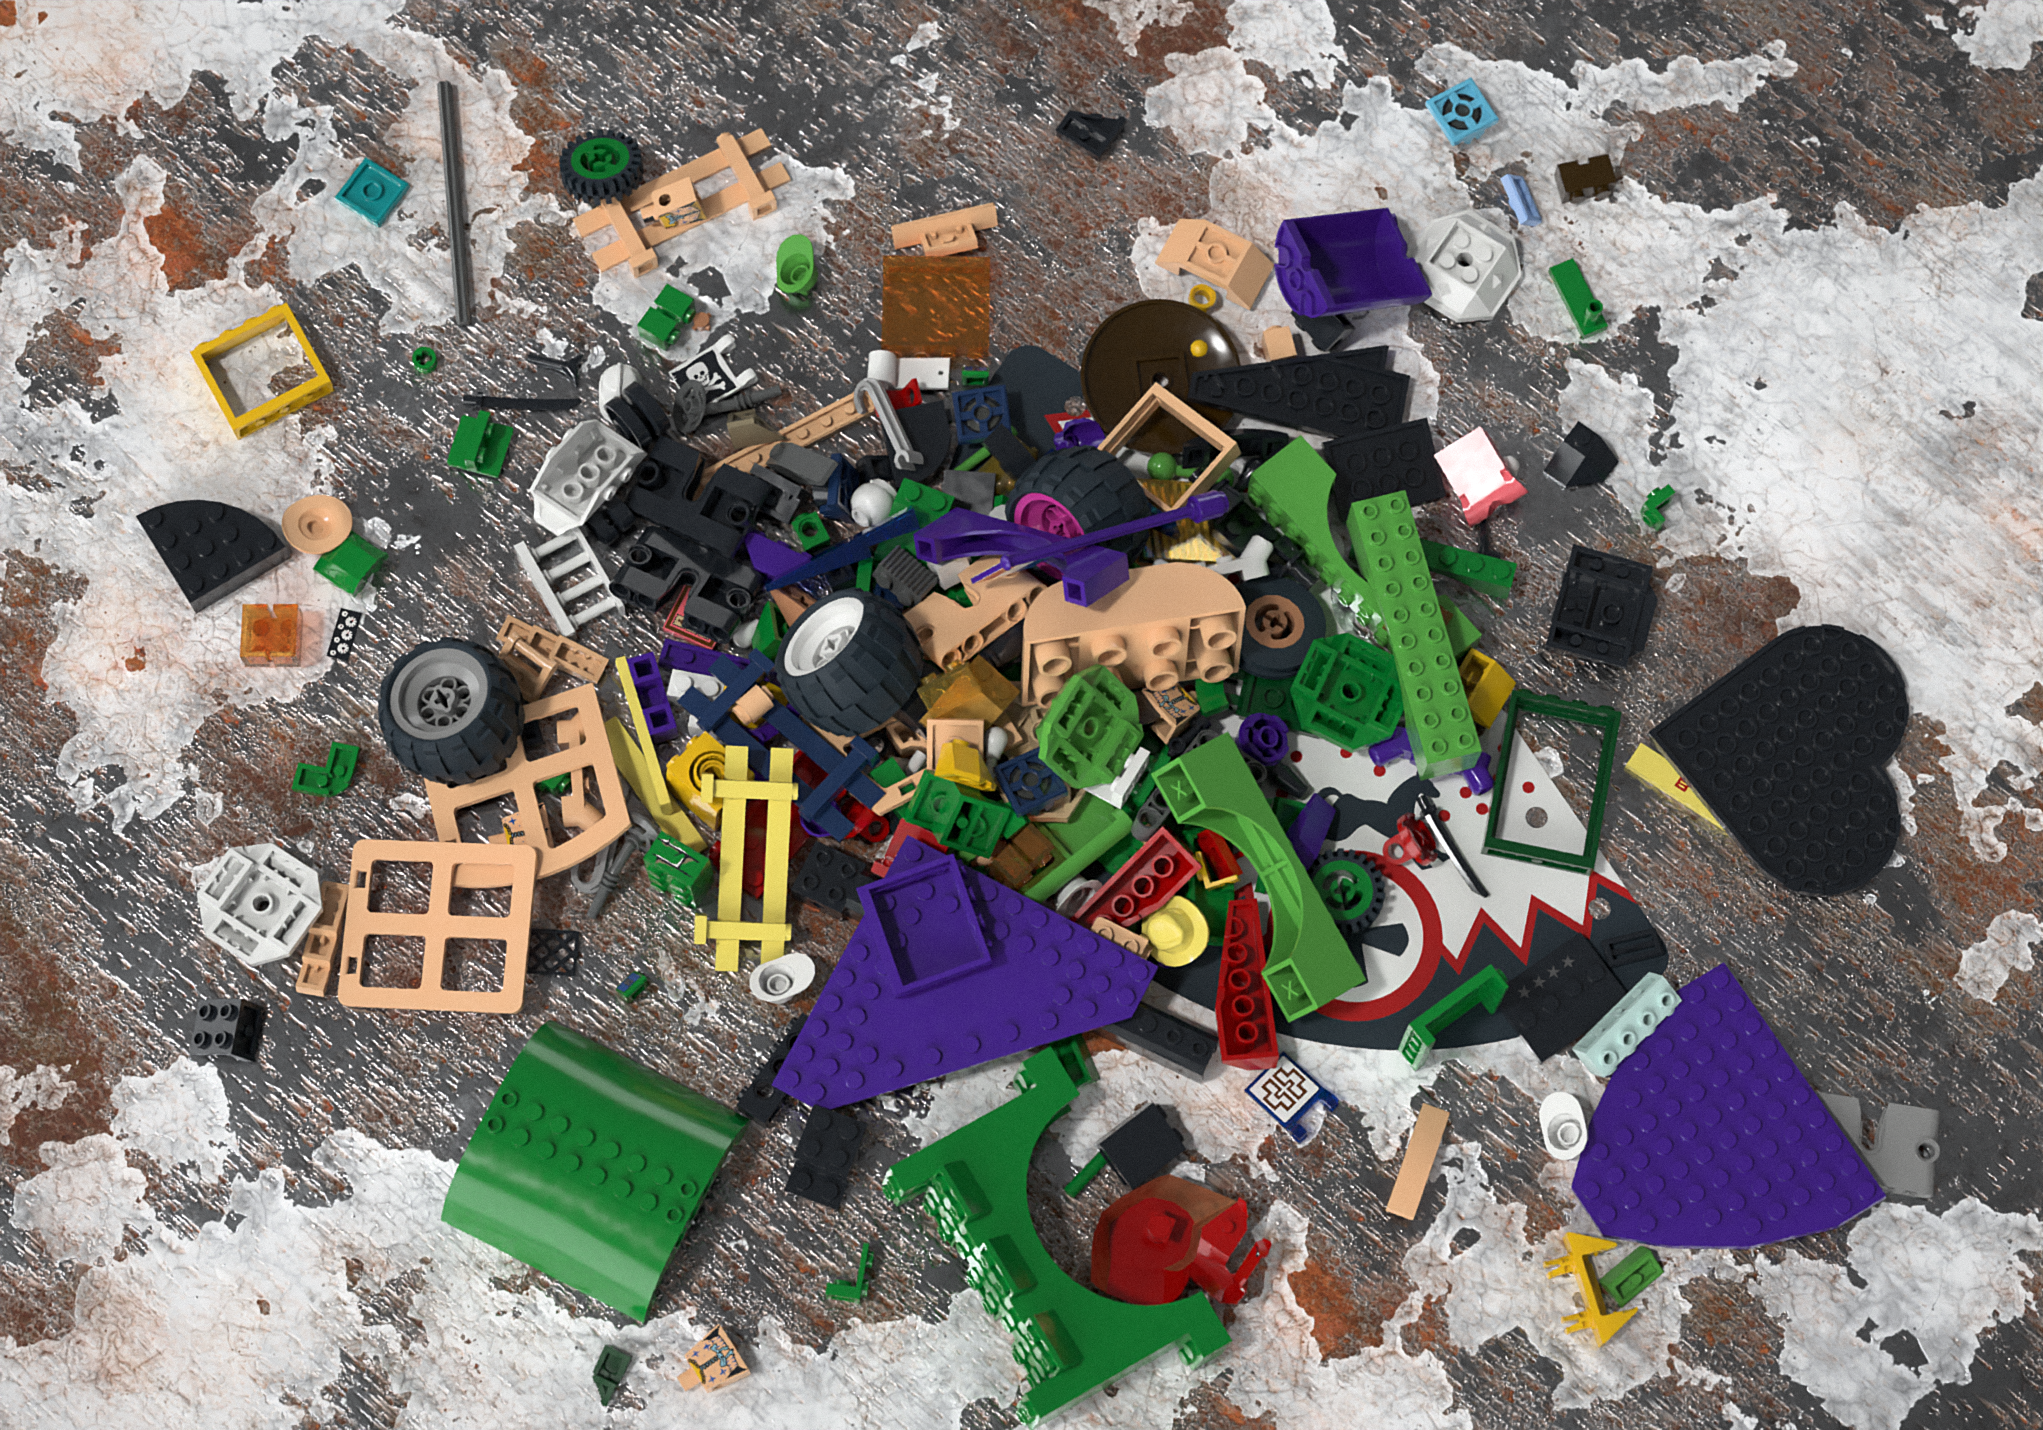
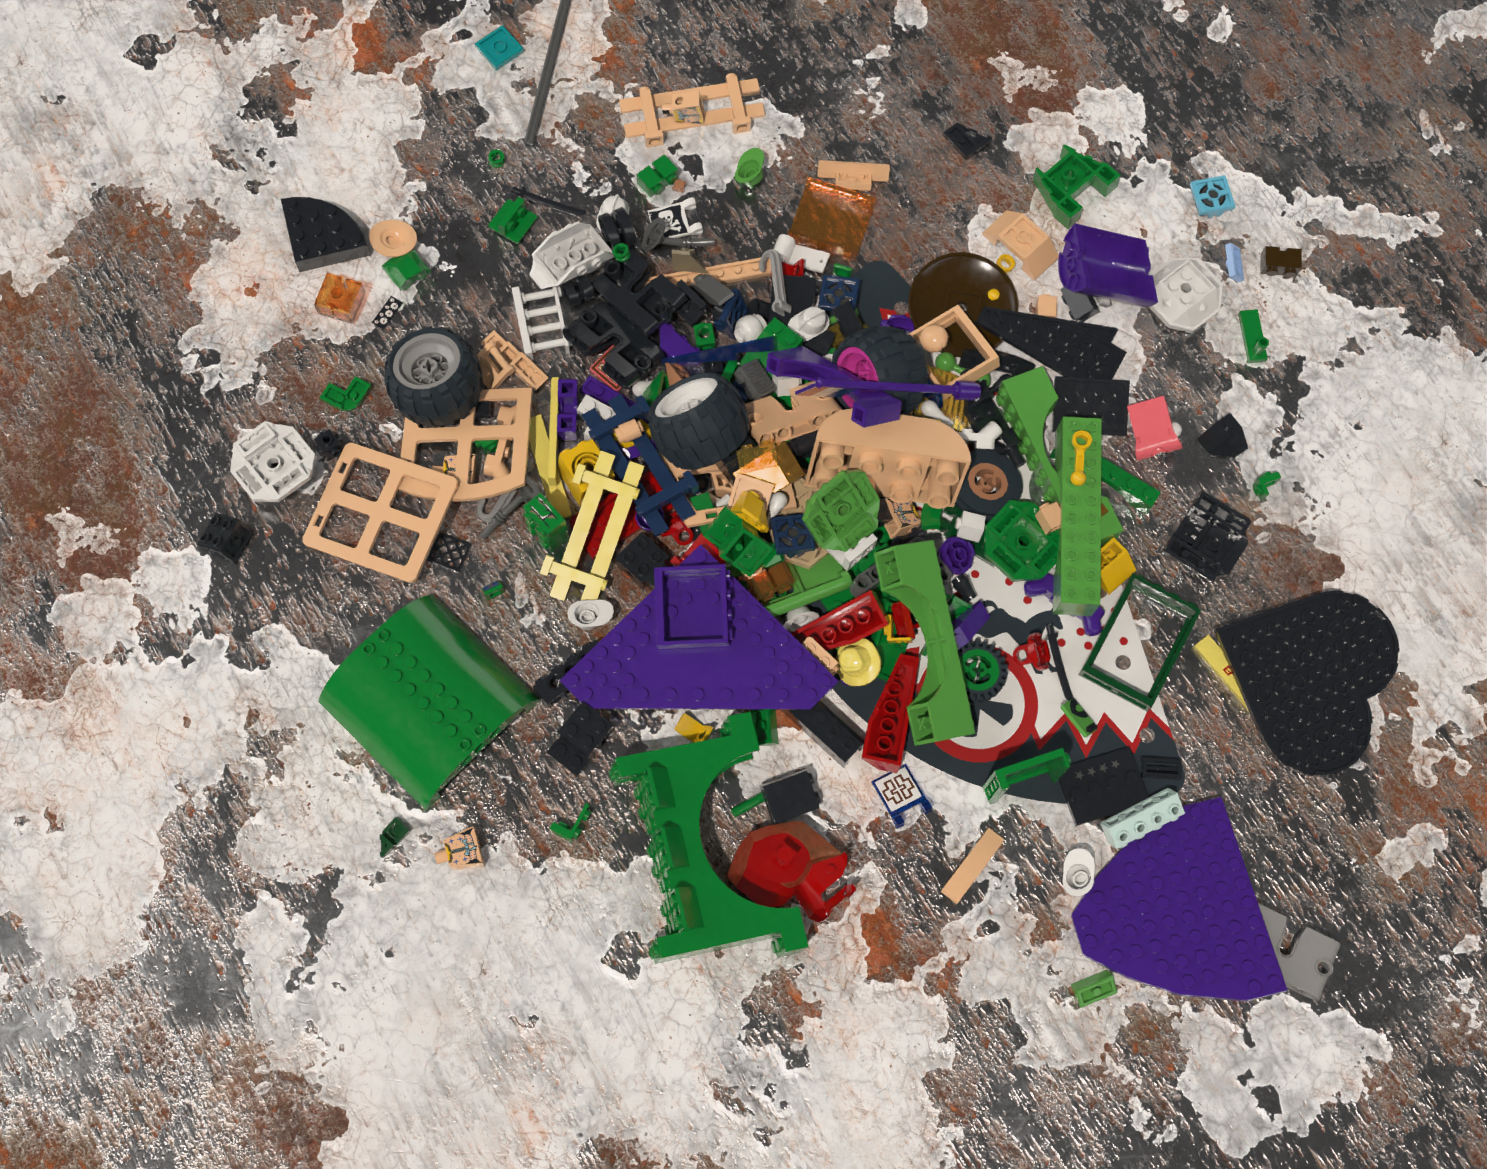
camera: 15 degrees right, 0 degrees up
yellow window [190,302,335,440] -> none
light nougat slope [295,880,349,997] -> none
black piece [527,353,584,386] -> none
black wheel [559,129,644,205] -> none
black bar [1477,518,1501,559] -> none
yellow hose [1543,1232,1638,1348] -> none
none -> black brick [314,429,343,461]
none -> green bush [612,243,631,262]
none -> yellow bracket [674,713,713,743]
none -> white piece [788,306,829,342]
none -> light nougat hair [920,324,949,353]
none -> white piece [921,400,954,427]
none -> white brick [955,511,986,542]
none -> green wedge [1033,144,1121,229]
none -> light nougat brick [1035,502,1061,535]
none -> bright green slope [1060,699,1098,738]
none -> yellow piece [1070,430,1092,486]

